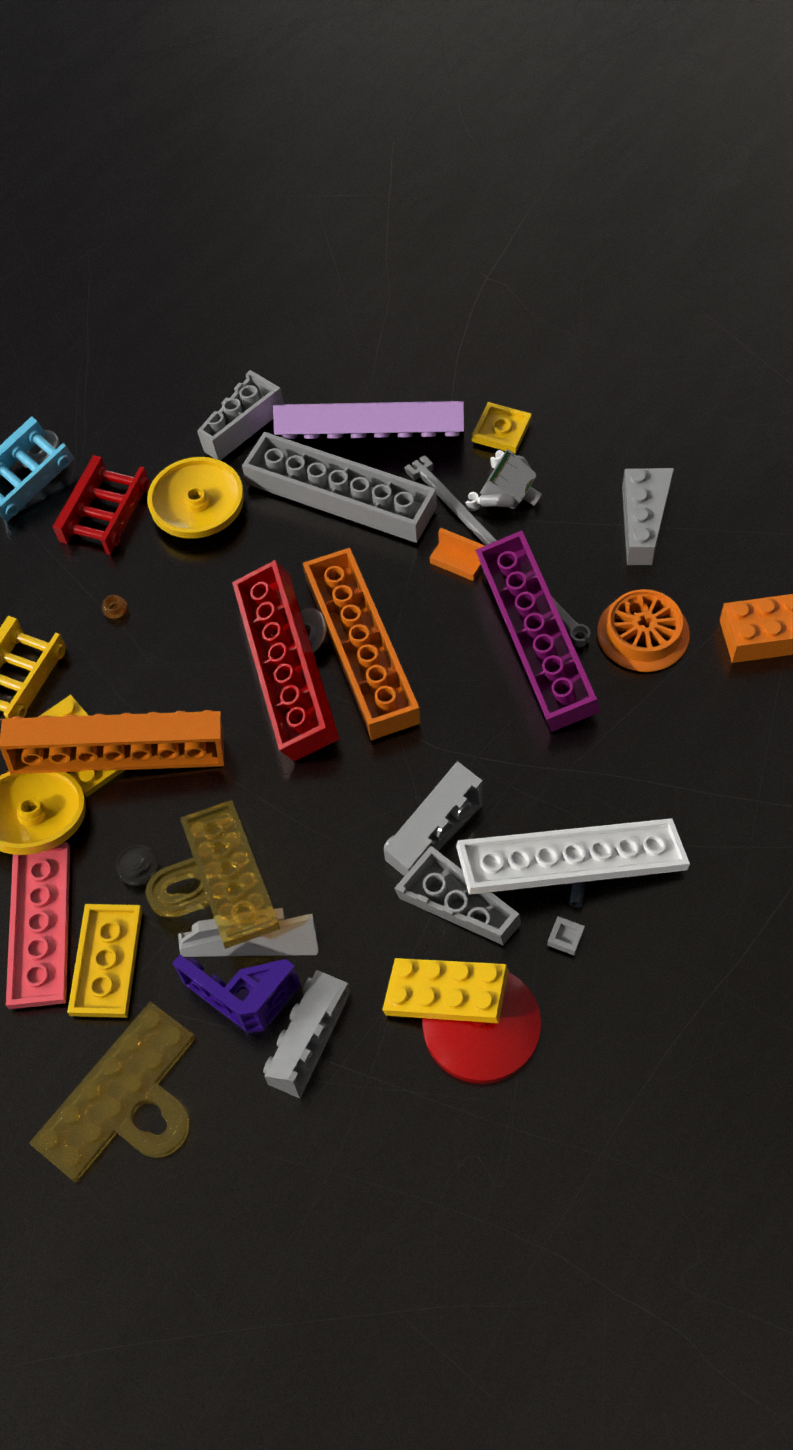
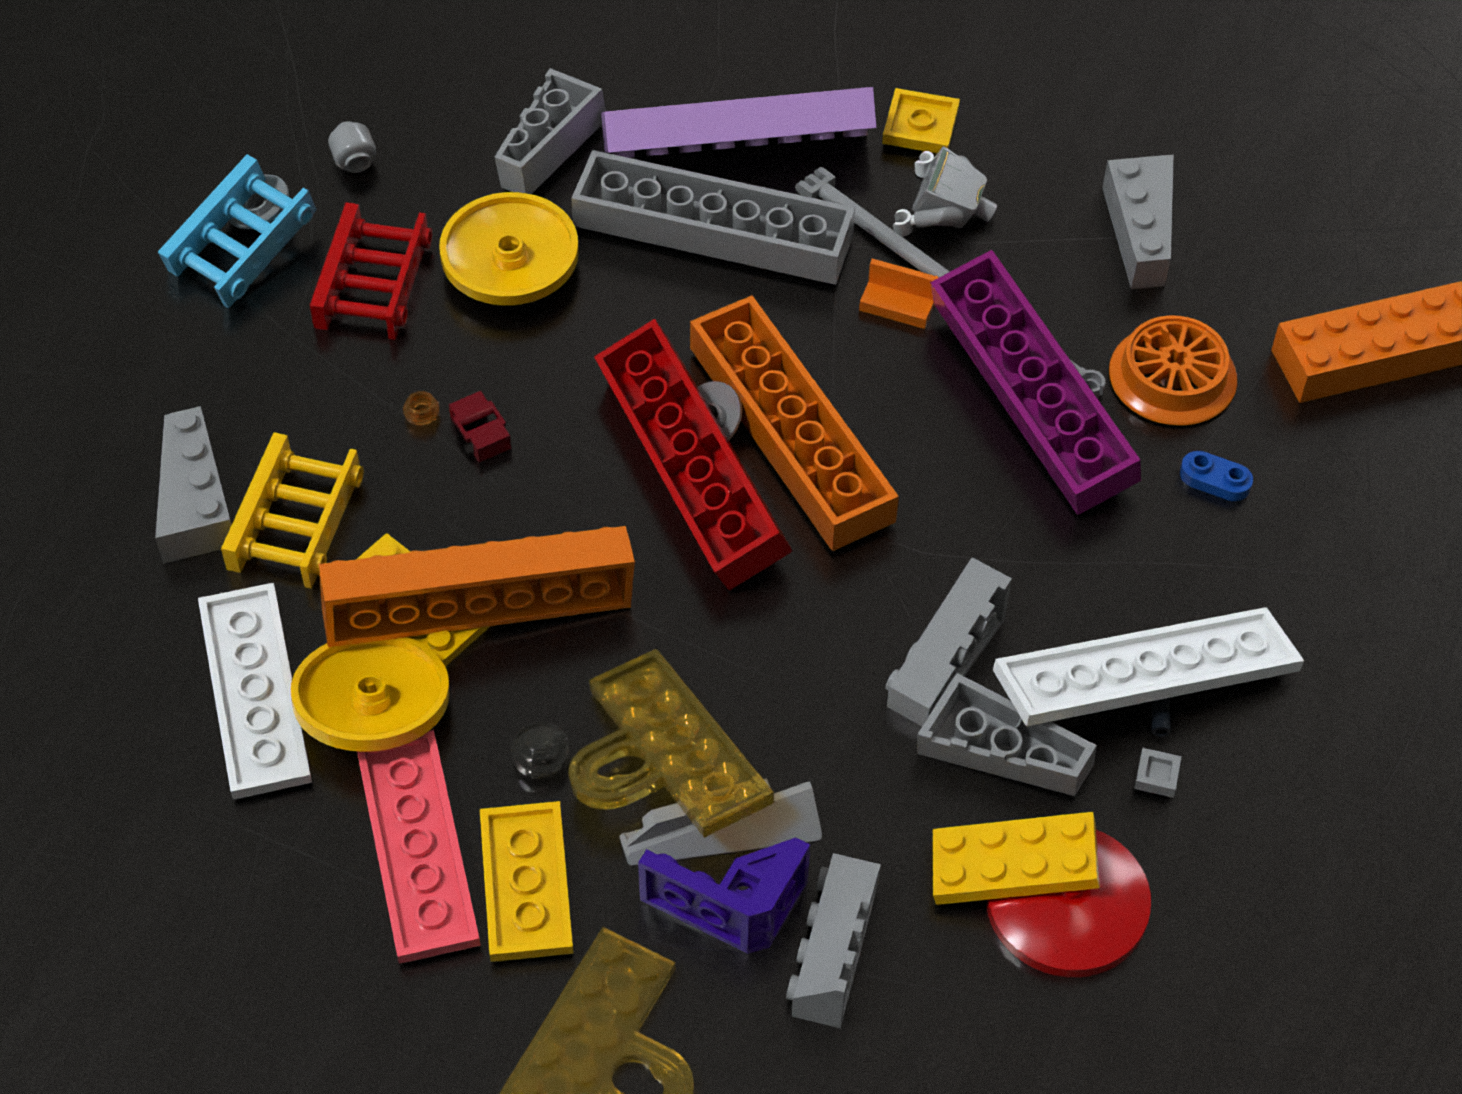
camera: 15 degrees left, 5 degrees down
none -> light grey head [328,121,376,173]
none -> dark red piece [449,391,512,463]
none -> blue plate [1180,451,1253,501]

